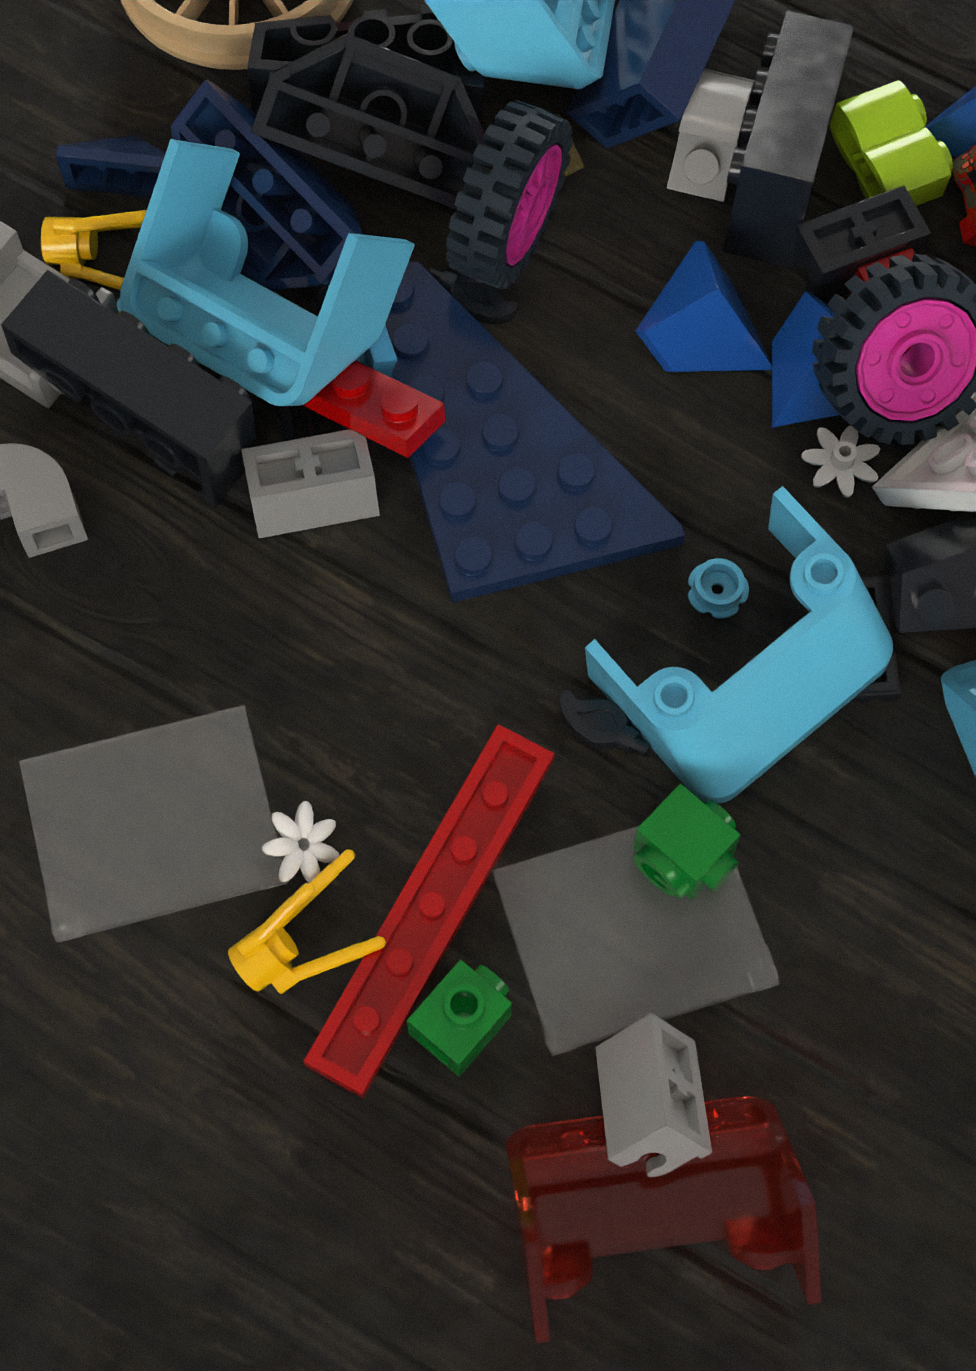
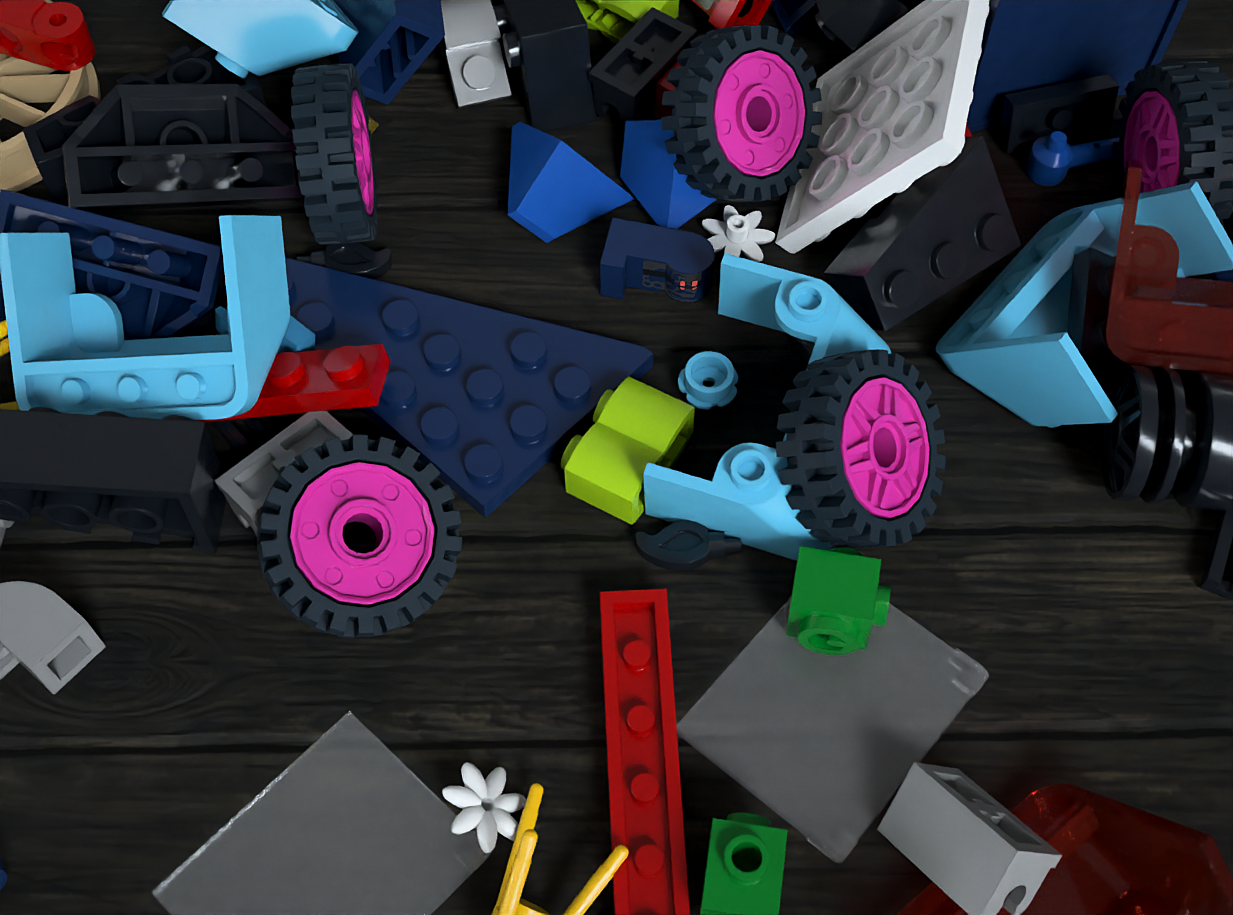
camera: 30 degrees left, 10 degrees down
none -> wheel [257,435,462,638]
none -> lime brick [561,376,695,525]
none -> dark blue leg [600,217,714,302]
none -> black wheel [776,349,946,548]

